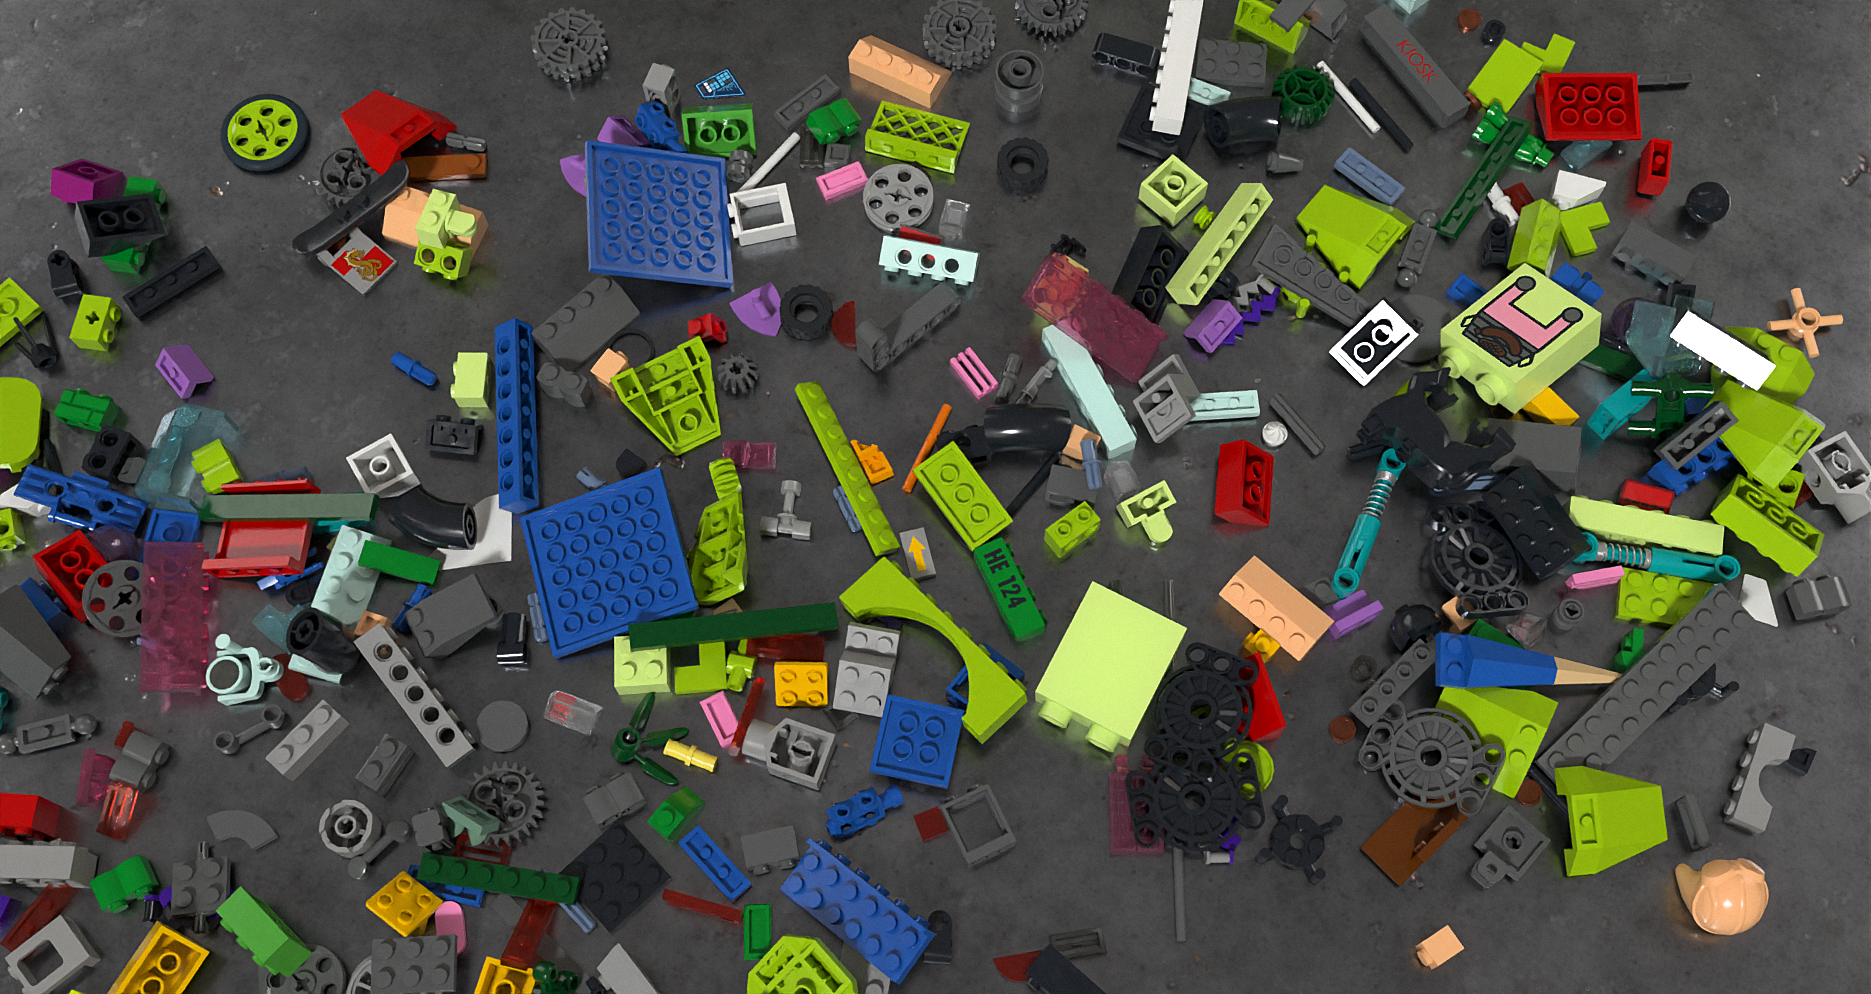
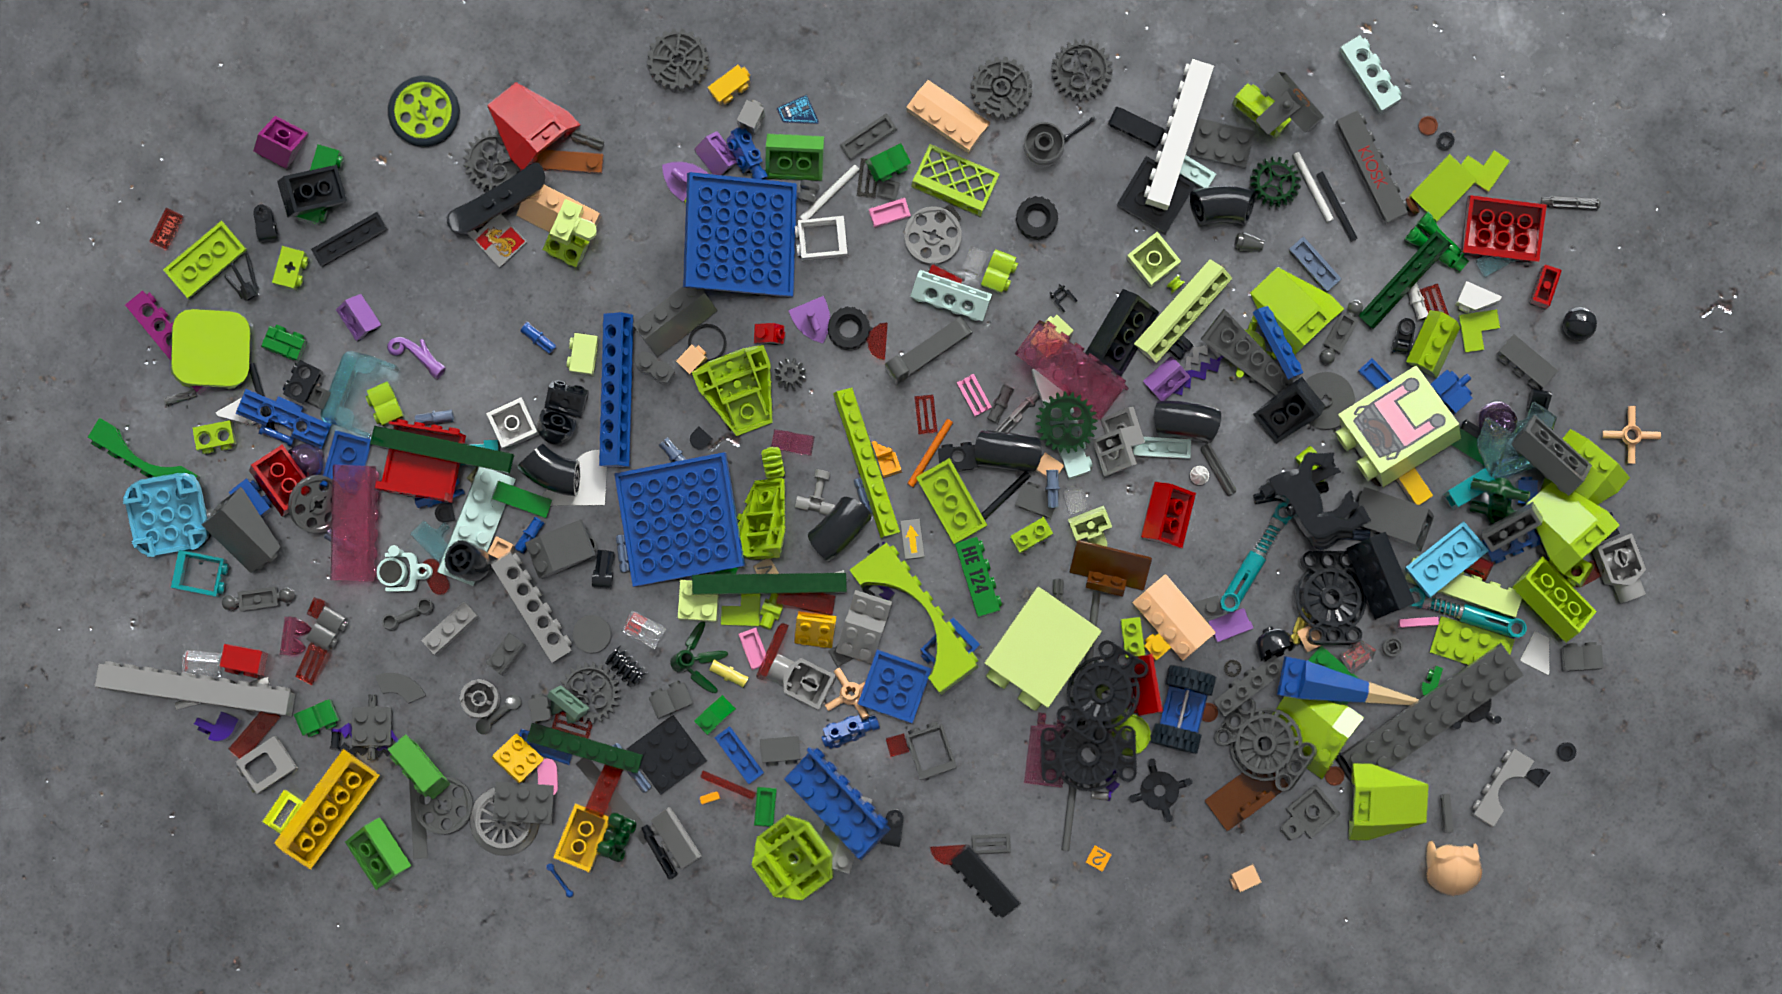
camera: 10 degrees right, 15 degrees up
none -> medium lavender plant [387,337,446,379]
none -> black cylinder [537,406,576,444]
none -> black piece [605,645,648,687]
none -> light orange tile [700,791,721,805]
none -> yellow brick [708,65,750,105]
none -> black brick [808,497,872,562]
none -> light nougat bar [825,668,869,720]
none -> clear red tile [914,394,938,435]
none -> lime brick [981,249,1018,294]
none -> dark green gear [1035,391,1098,454]
none -> black hinge [1063,116,1096,142]
none -> reddish brown bracket [1069,540,1152,597]
none -> light orange tile [1086,845,1112,872]
none -> lime brick [1120,617,1145,659]
none -> plate [1150,665,1216,754]
none -> black brick [1154,401,1221,444]
none -> blue plate [1253,306,1304,380]
none -> light yellow axle [1291,609,1309,645]
none -> medium azure plate [1405,521,1489,598]
none -> black tile [1556,742,1576,762]

